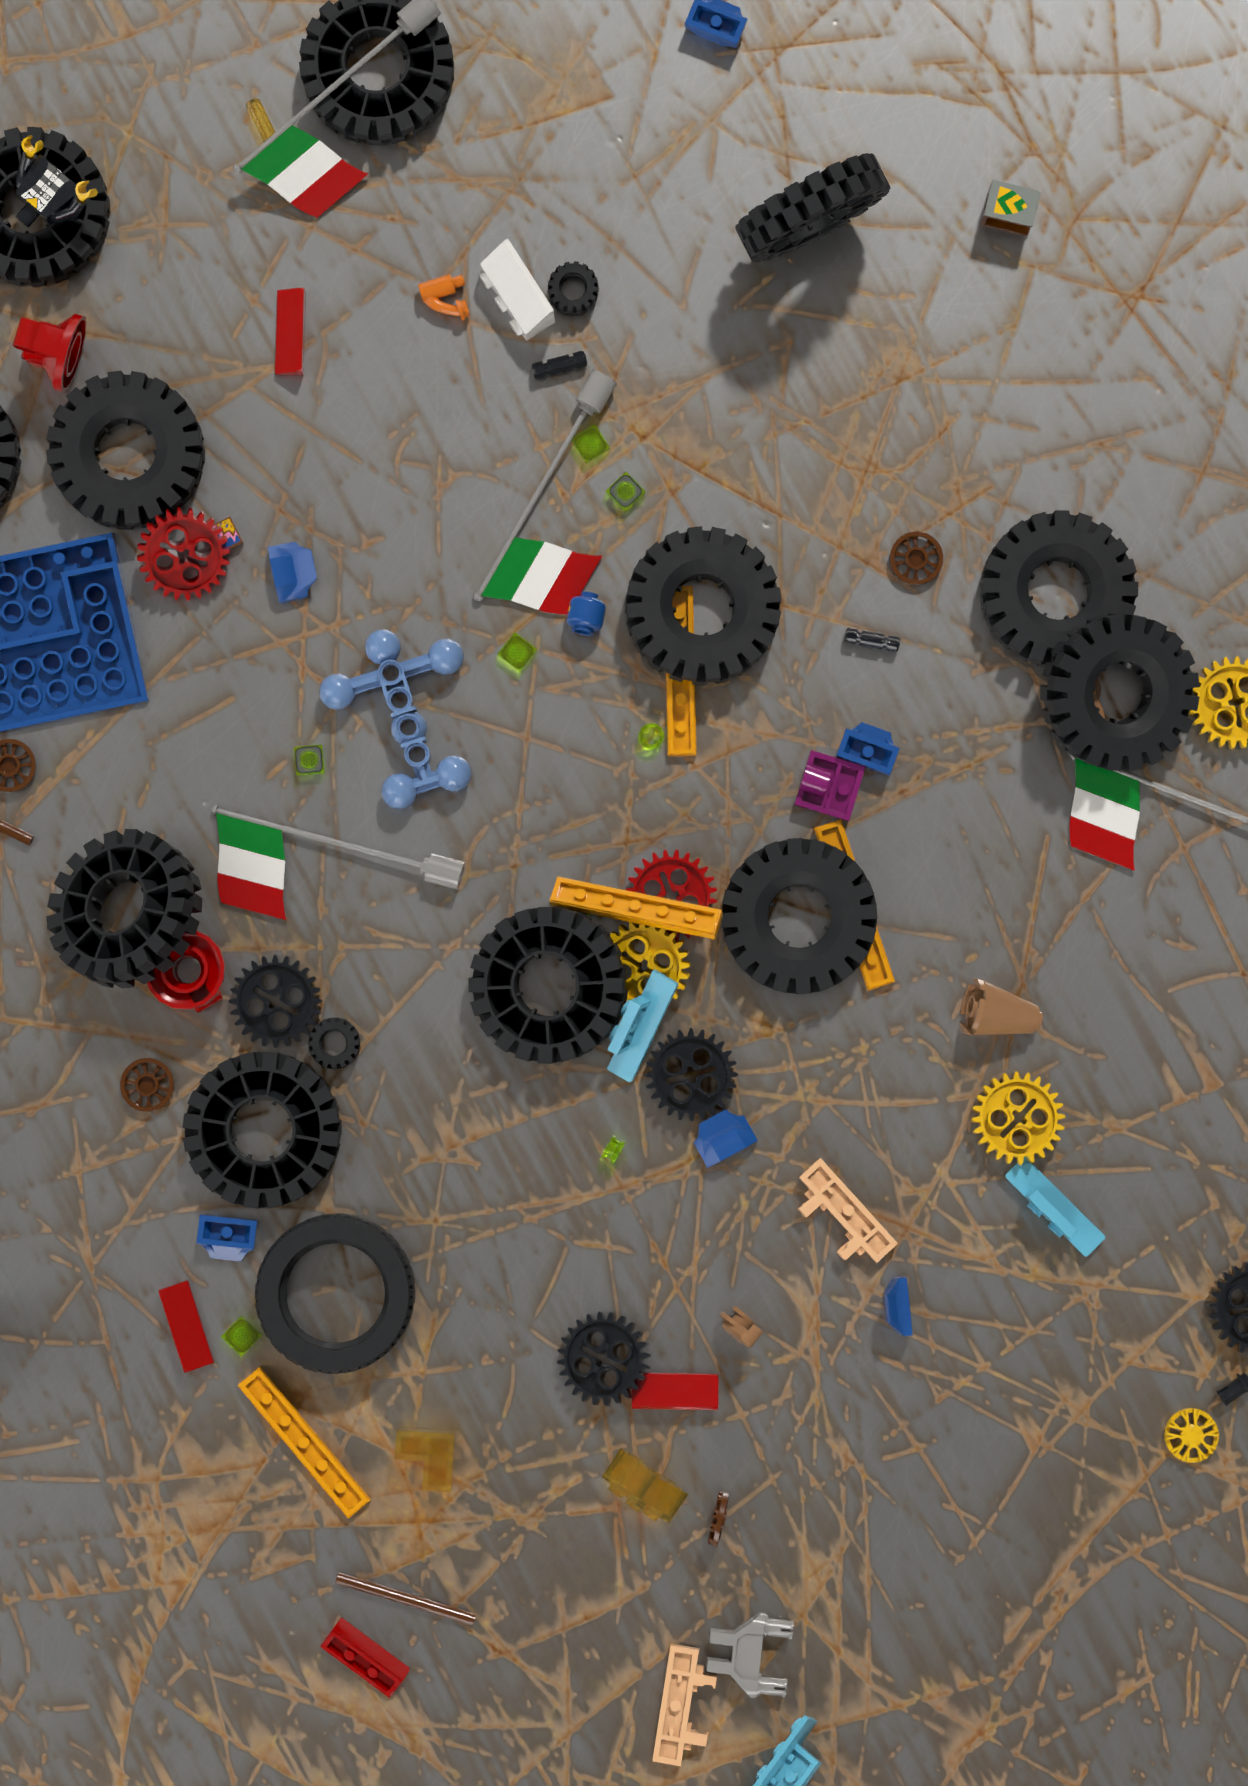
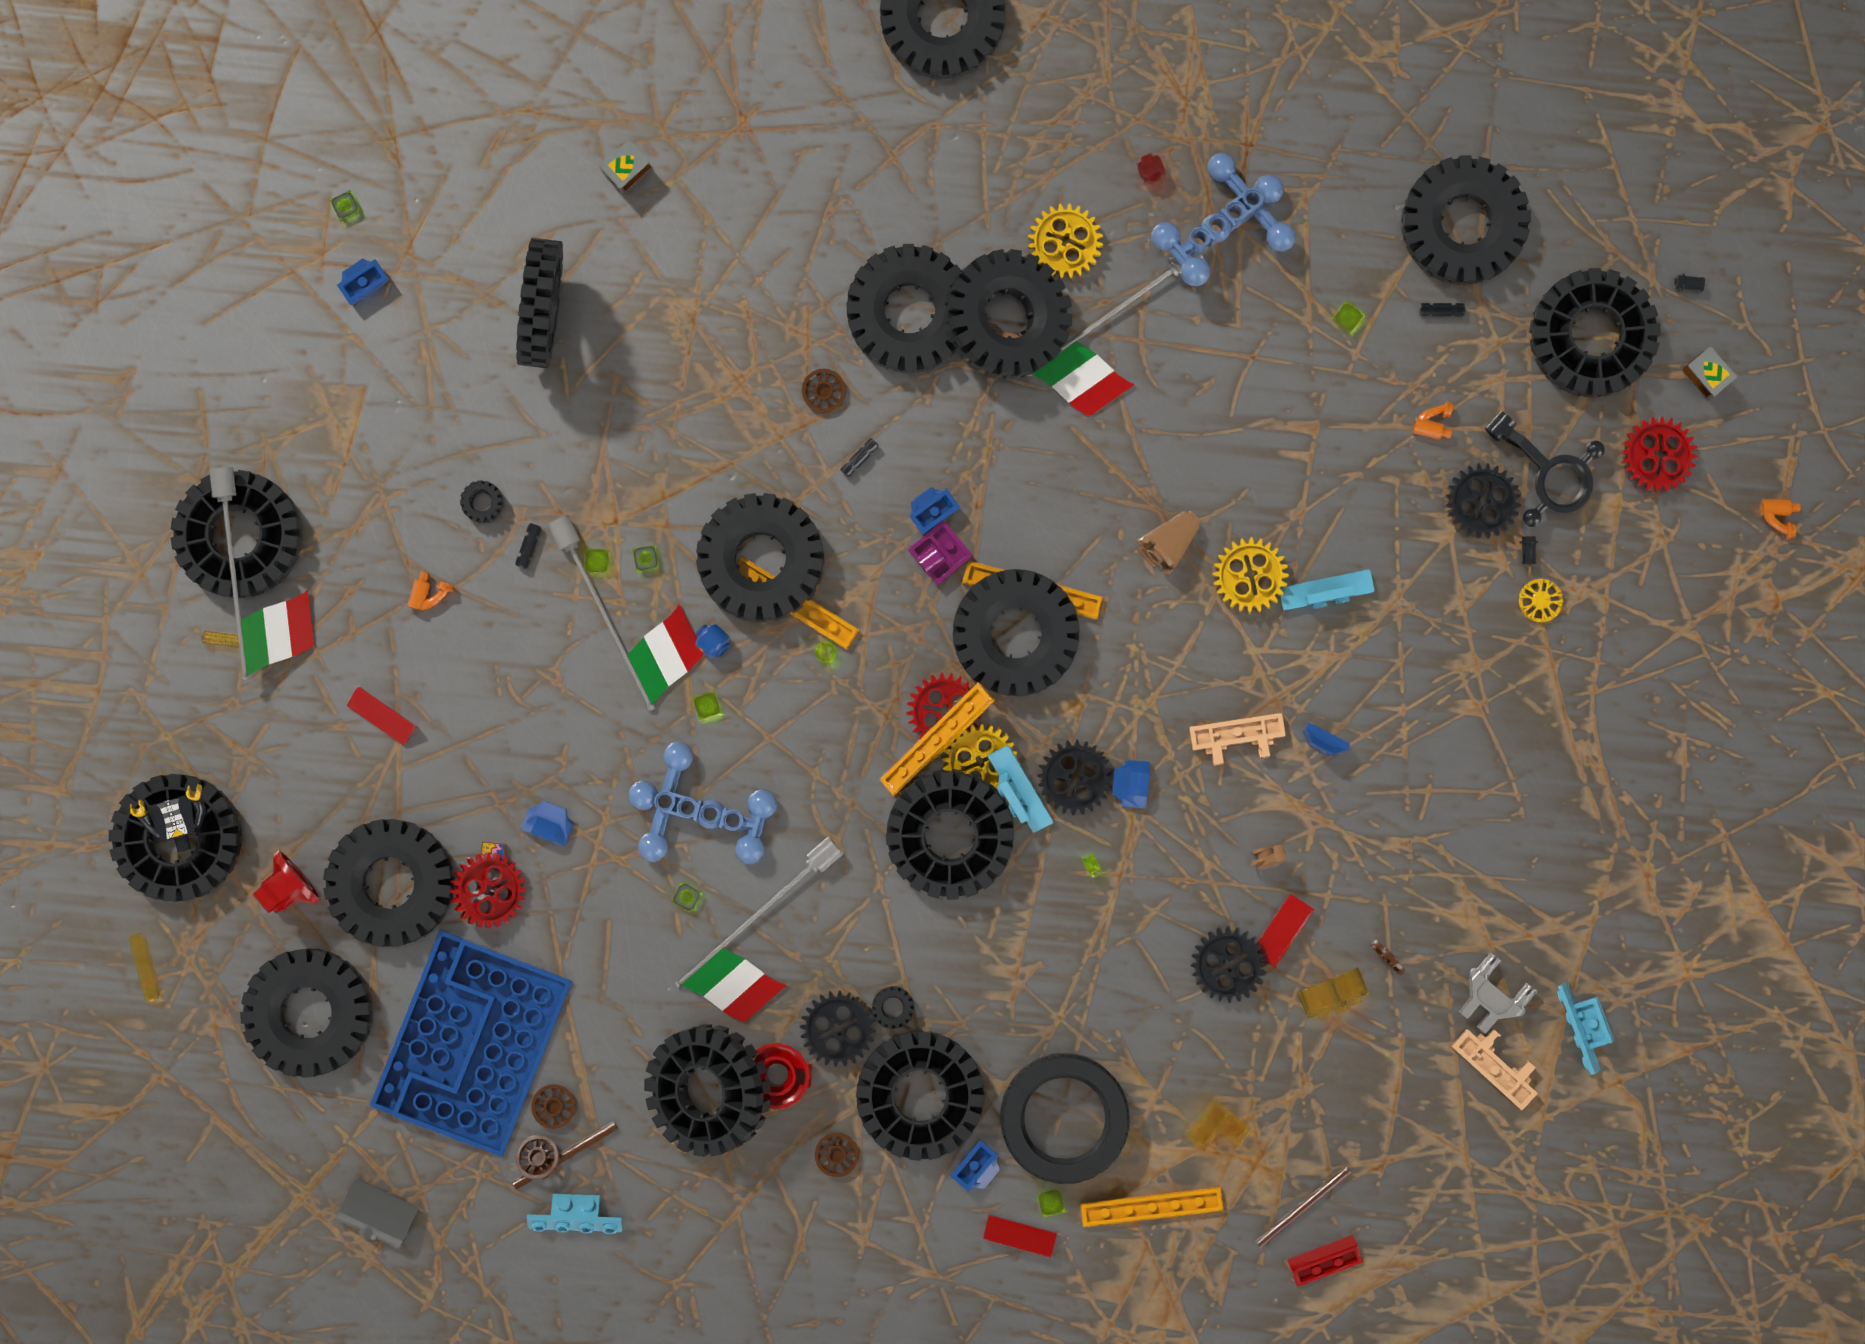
camera: 55 degrees left, 0 degrees up
white slope [479,239,555,341] -> none

